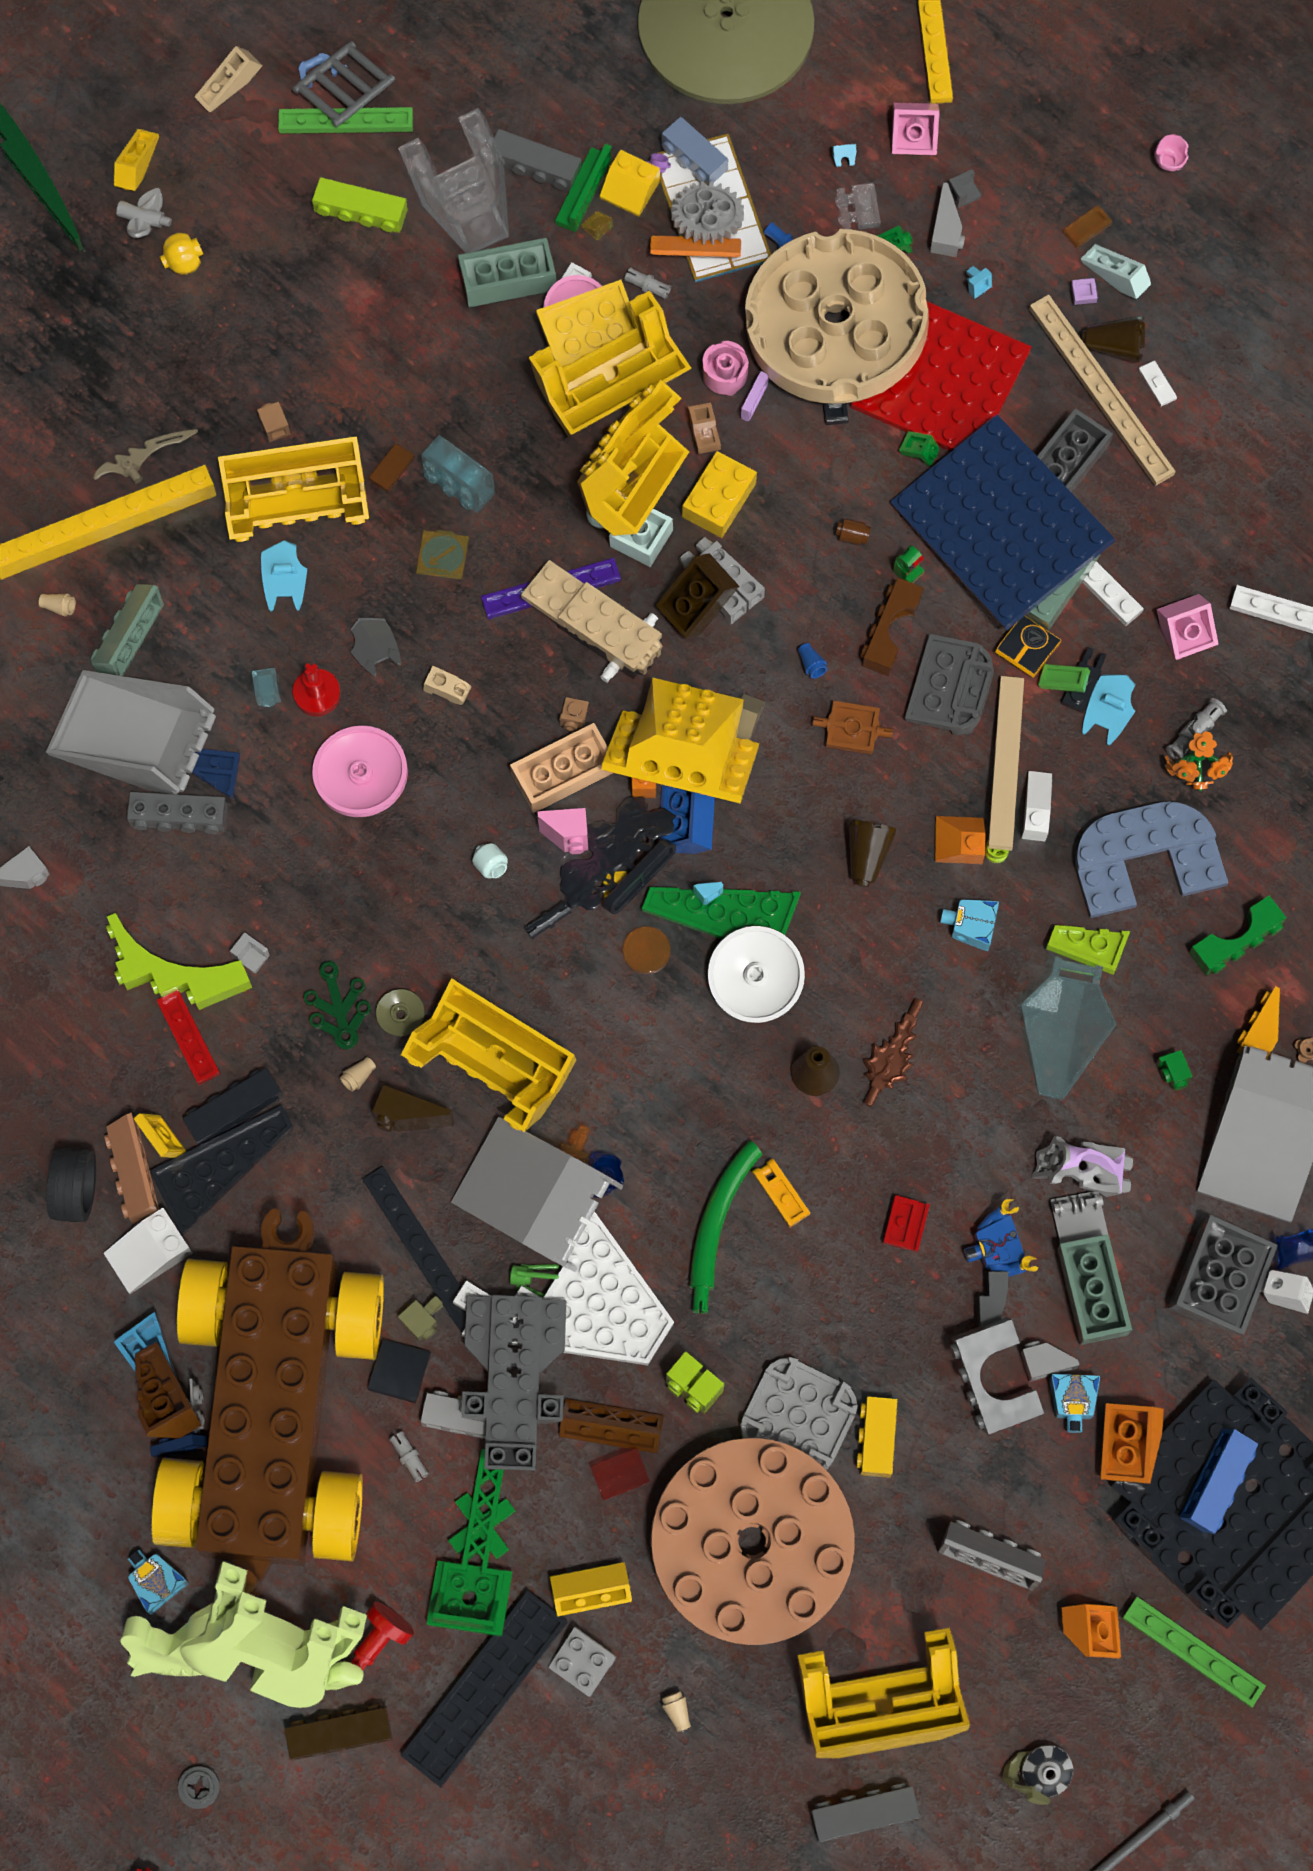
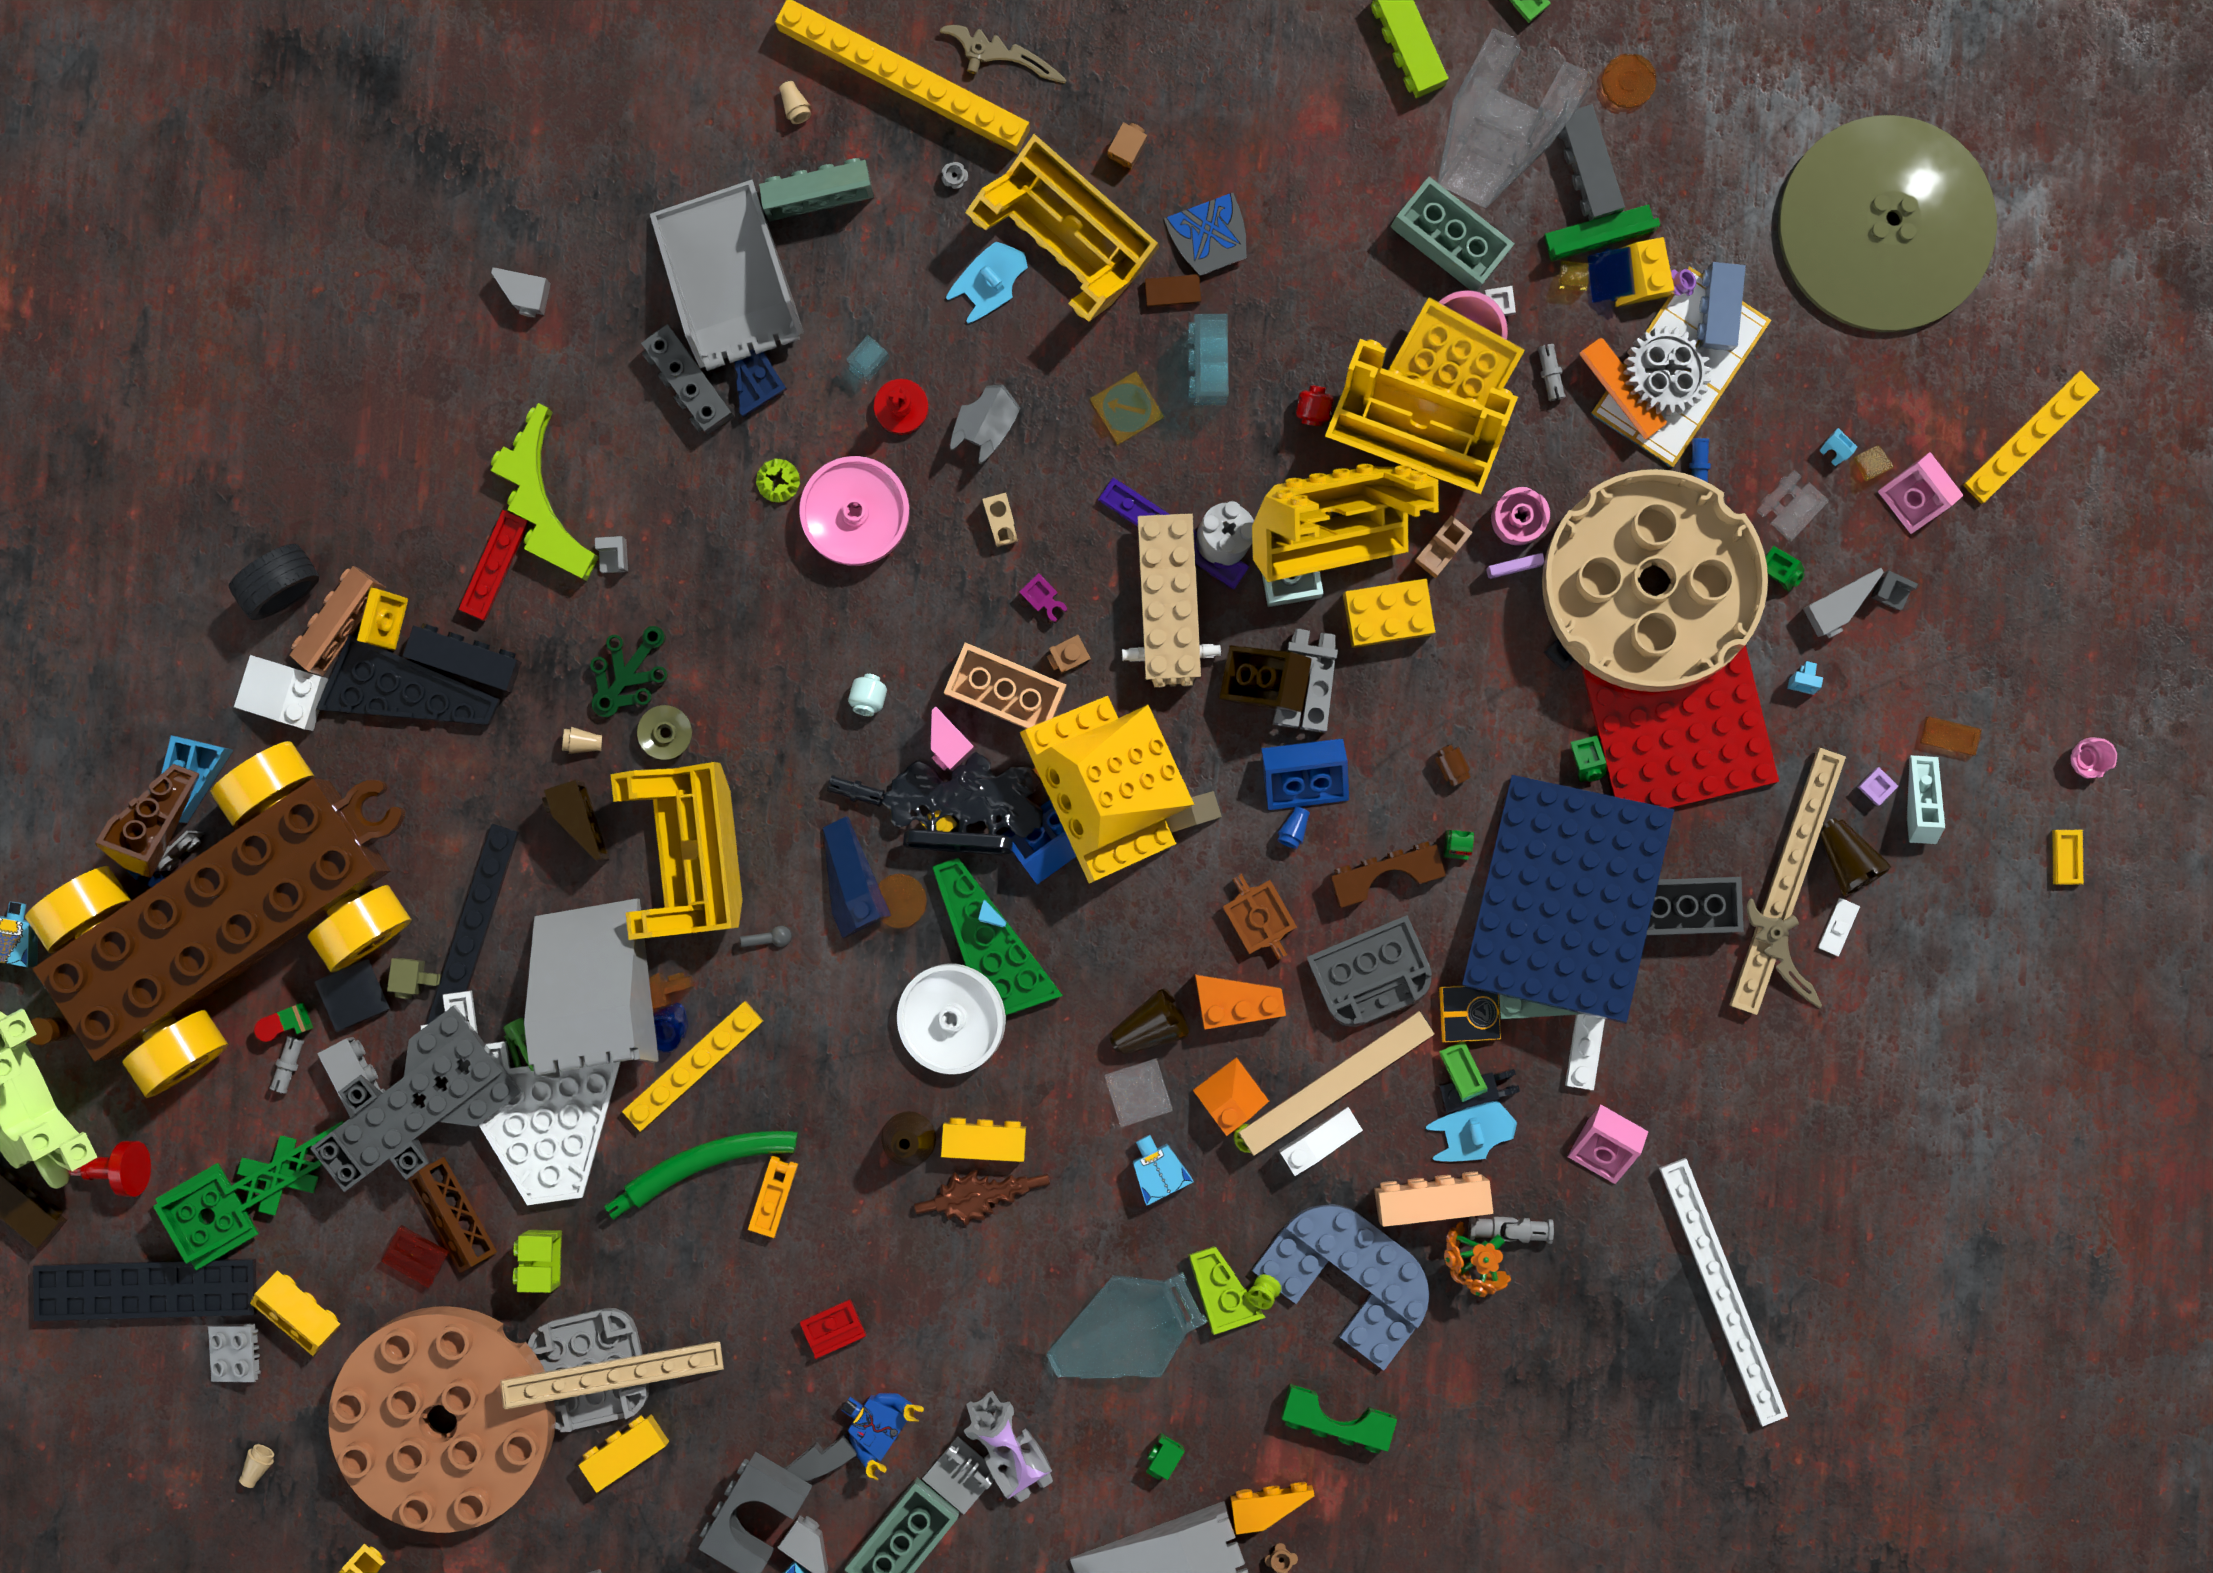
camera: 50 degrees right, 15 degrees up
none -> leg [254,1003,313,1042]
none -> tan tile [500,1341,724,1409]
none -> yellow plate [622,1001,764,1132]
none -> dark grey bar [739,926,792,947]
none -> lime gear [756,458,800,502]
none -> dark blue wedge [823,816,891,938]
none -> yellow brick [941,1118,1026,1162]
none -> light grey plate [942,162,968,189]
none -> magenta plate [1019,573,1068,622]
none -> clear tile [1104,1058,1173,1127]
none -> sticker [1164,193,1247,275]
none -> orange wedge [1195,974,1286,1029]
none -> light grey brick [1196,501,1254,566]
none -> lime wheel [1247,1274,1281,1310]
none -> blue slope [1261,739,1349,810]
none -> red head [1296,385,1334,426]
none -> light nougat brick [1374,1172,1493,1227]
none -> clear blue piece [1588,247,1635,303]
none -> clear orange tile [1601,53,1656,109]
none -> dark tan piece [1747,899,1822,1008]
none -> clear yellow slope [1853,445,1894,482]
none -> yellow tile [2052,830,2083,884]

